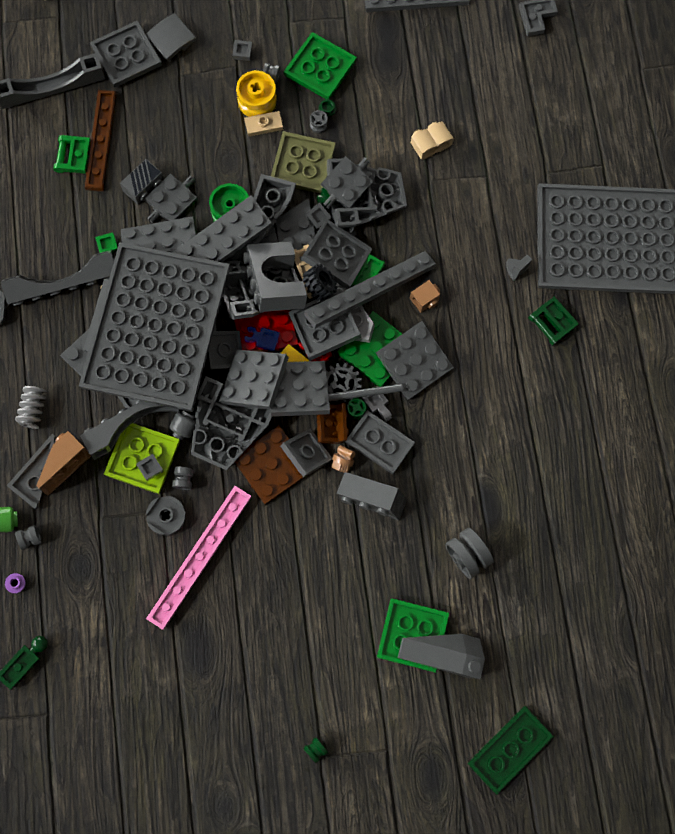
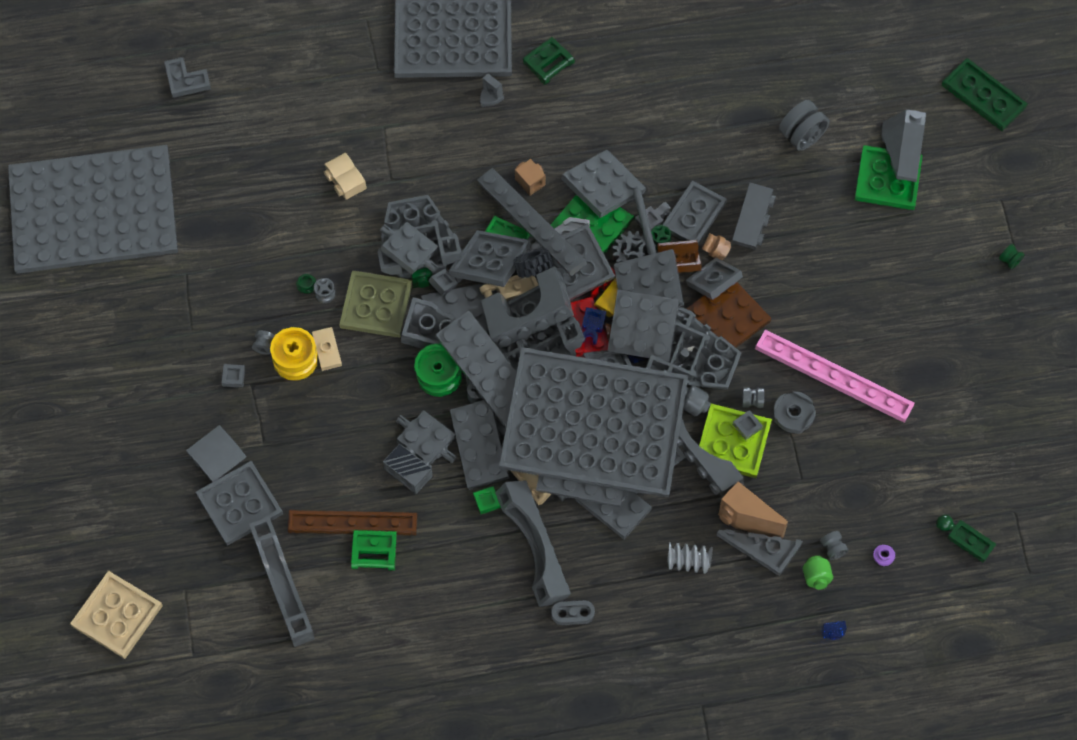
camera: 90 degrees left, 10 degrees down
green plate [284,32,357,100] -> none

